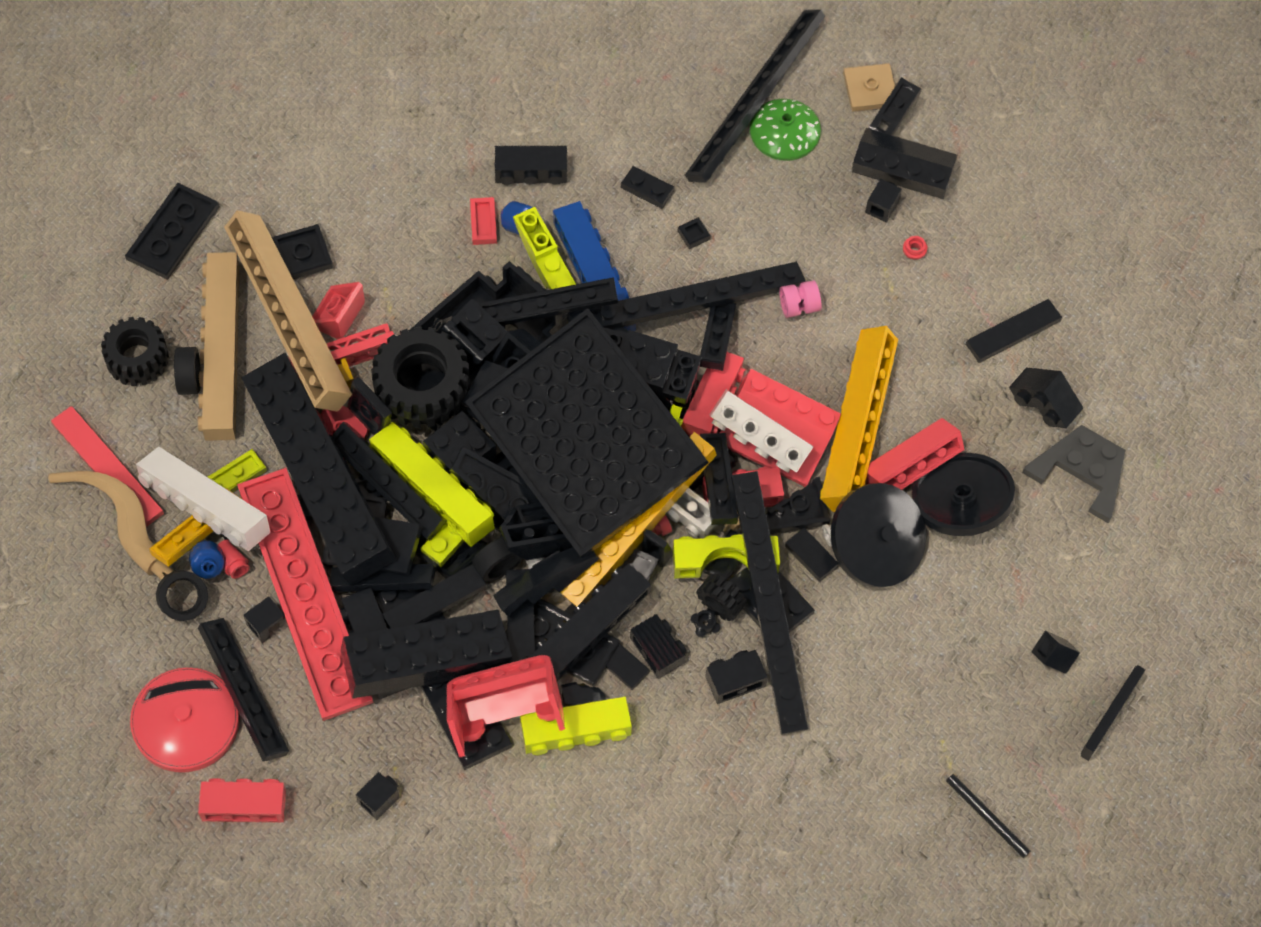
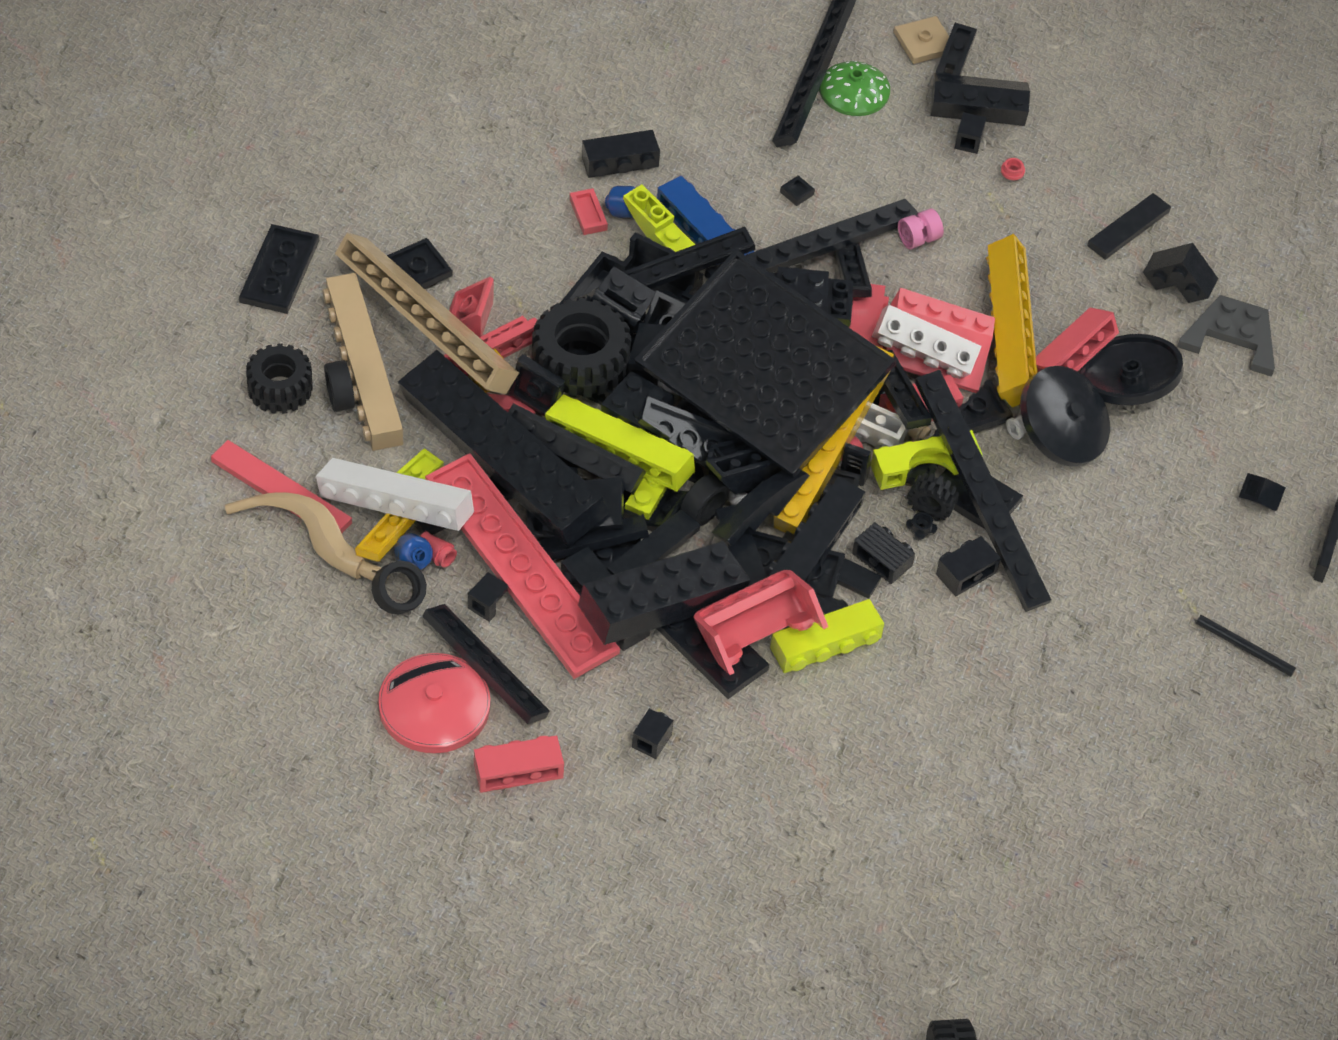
camera: 15 degrees left, 10 degrees down
black plate [621,166,674,209] -> none
black tile [785,527,839,582] -> none

